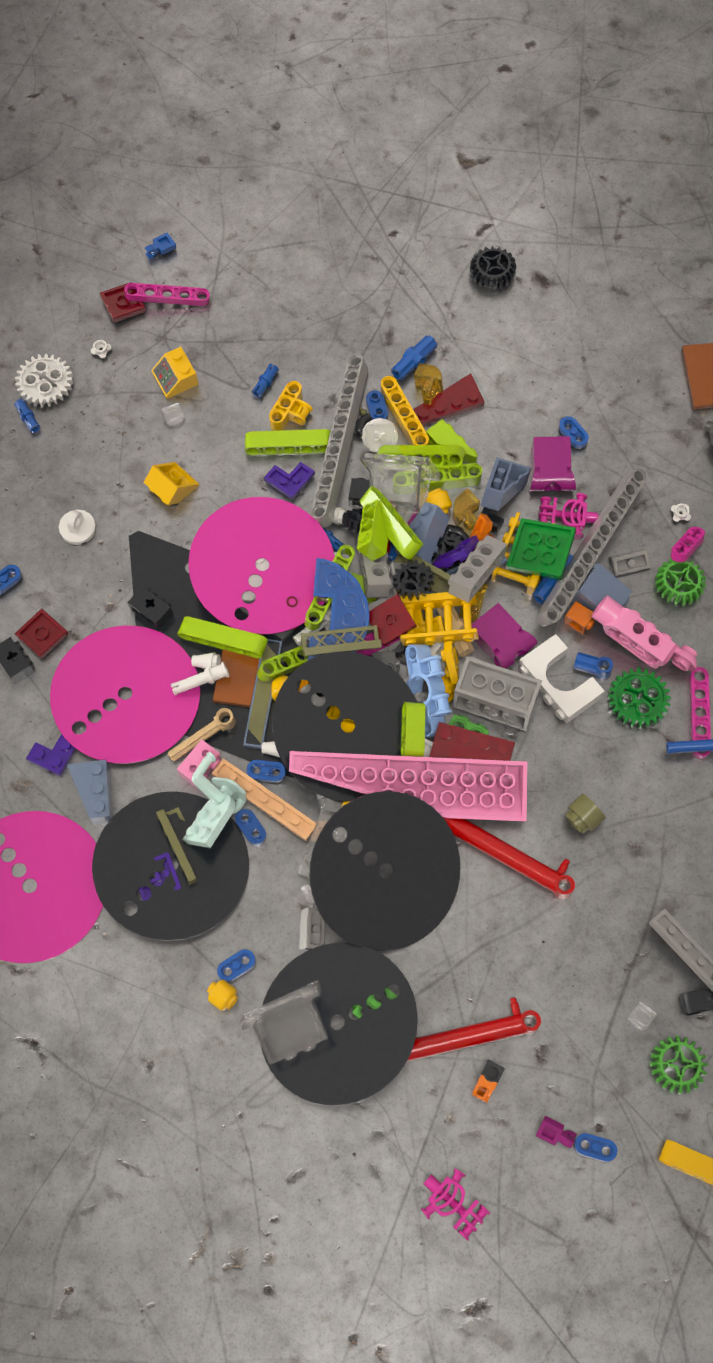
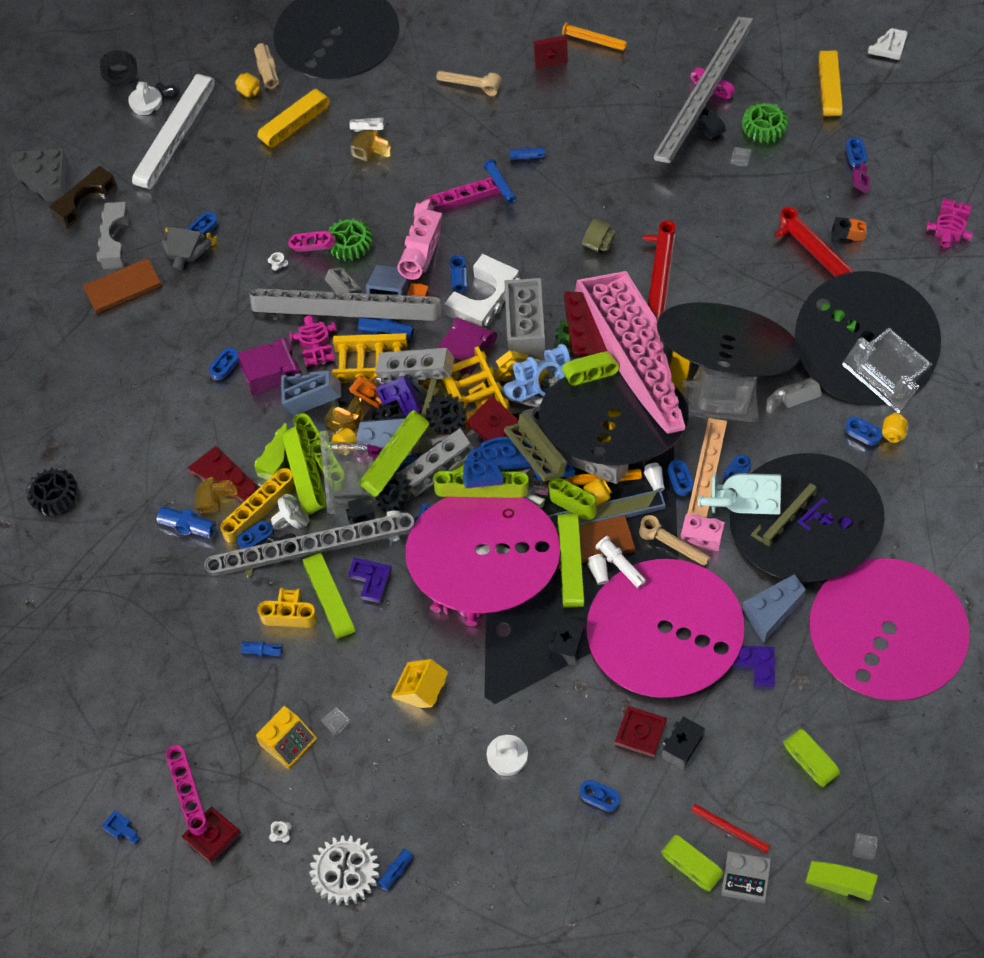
camera: 110 degrees left, 10 degrees down
lime slope [357,500,388,561] -> none
green plate [506,518,576,580] -> none
green gear [607,667,671,729] -> none

